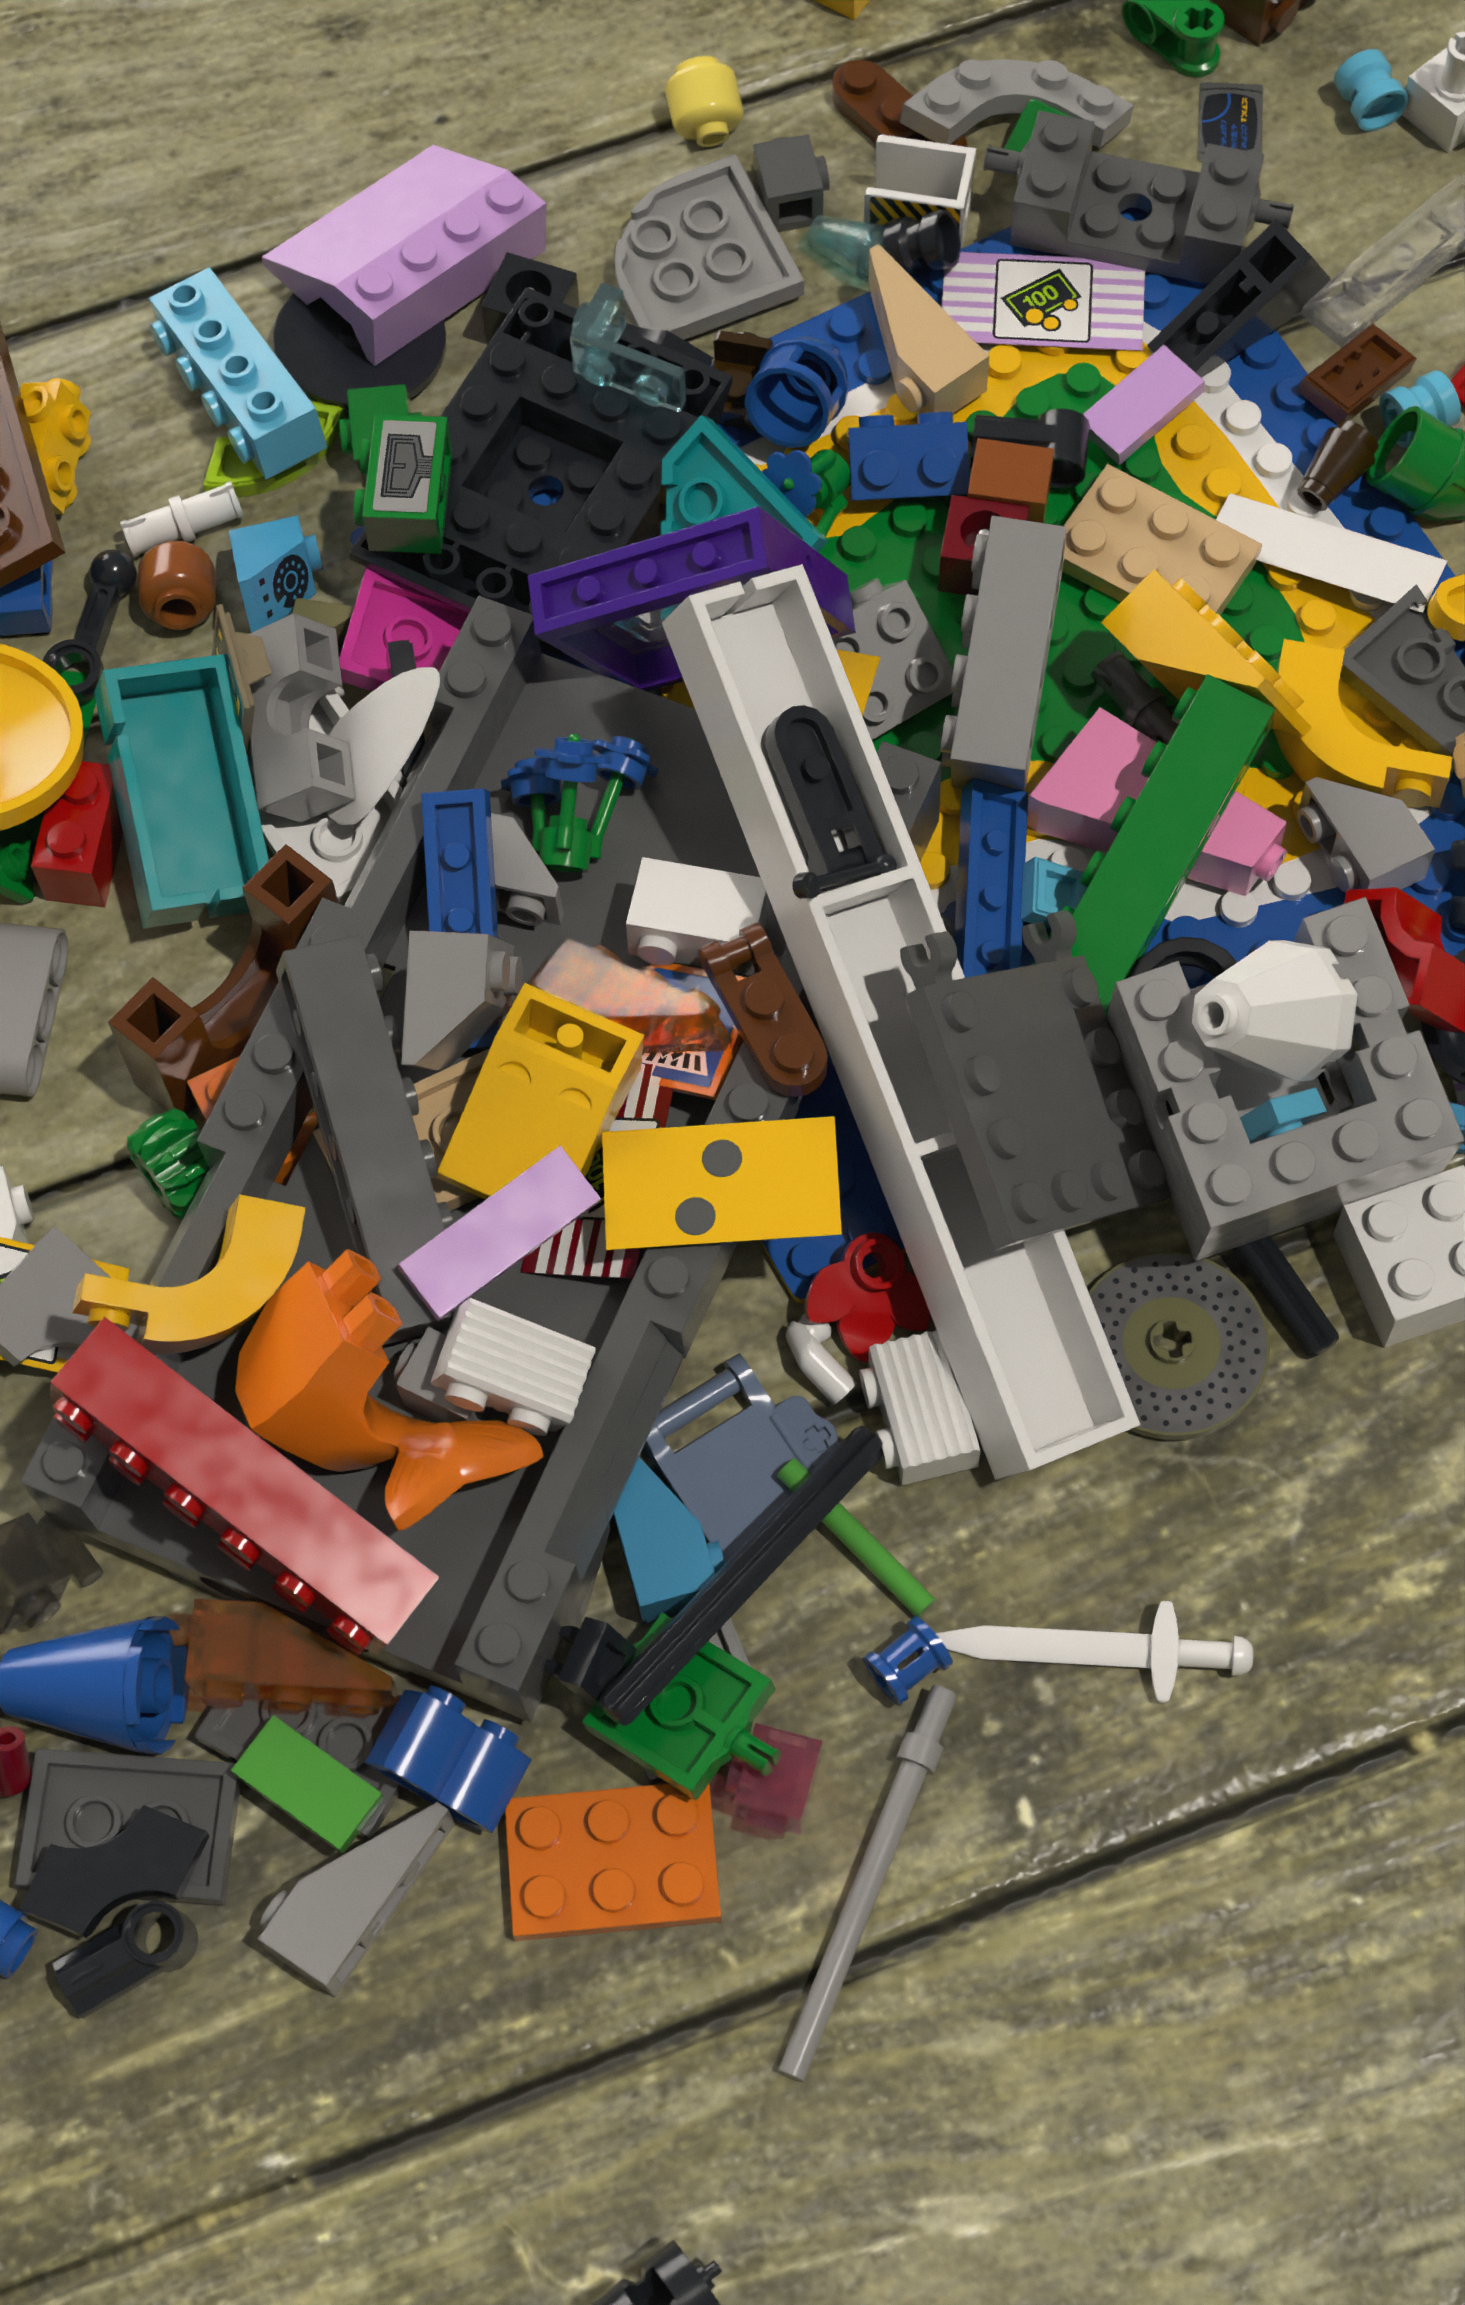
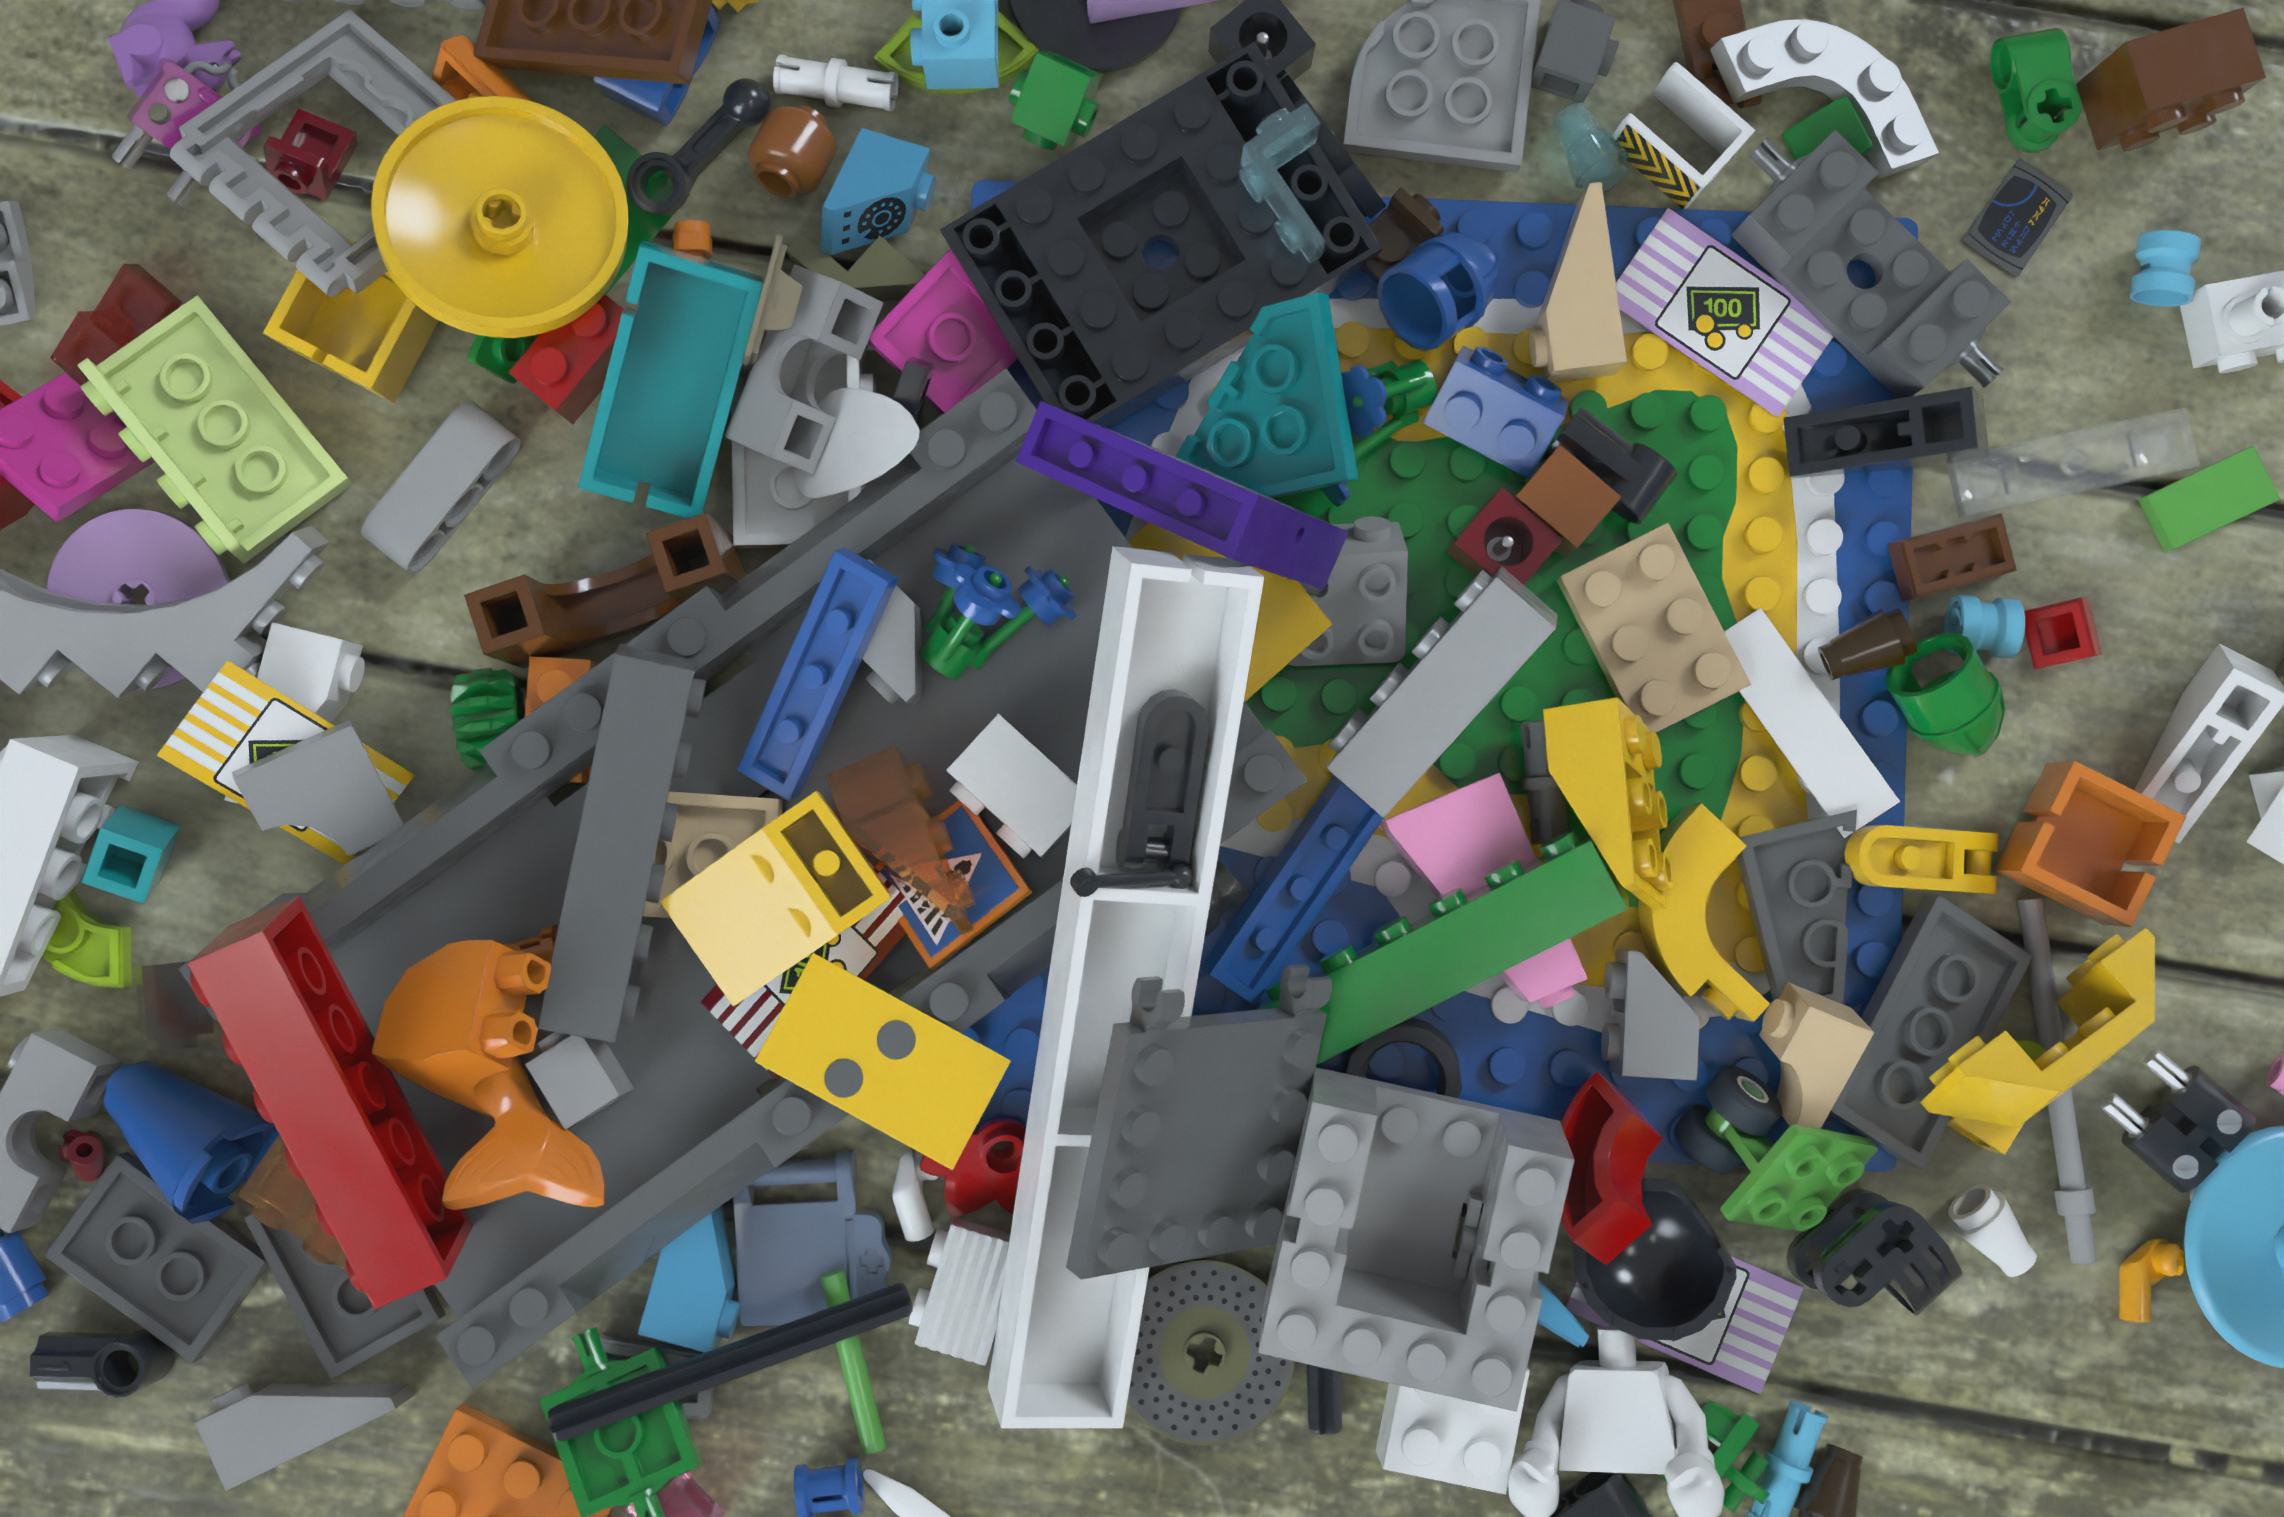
camera: 25 degrees right, 20 degrees up
black tile [20,1805,210,1939] -> none
yellow arch [72,1194,306,1354] -> none
bright green tile [231,1715,385,1855] -> none
brick [354,414,453,554] -> none
blue brick [365,1685,532,1833] -> none
lavender tile [397,1145,601,1321] -> none
light grey slope [401,930,523,1072] -> none
white brick [430,1298,595,1436] -> none
black tile [544,1616,637,1708] -> none
reddish brown plate [698,922,828,1097] -> none
black wheel [883,210,961,275] -> none
medium azure tile [1021,856,1087,930] -> none
lavender tile [1083,345,1205,465] -> none
white cone [1192,940,1358,1081] -> none
medium azure plate [1240,1087,1327,1144] -> none

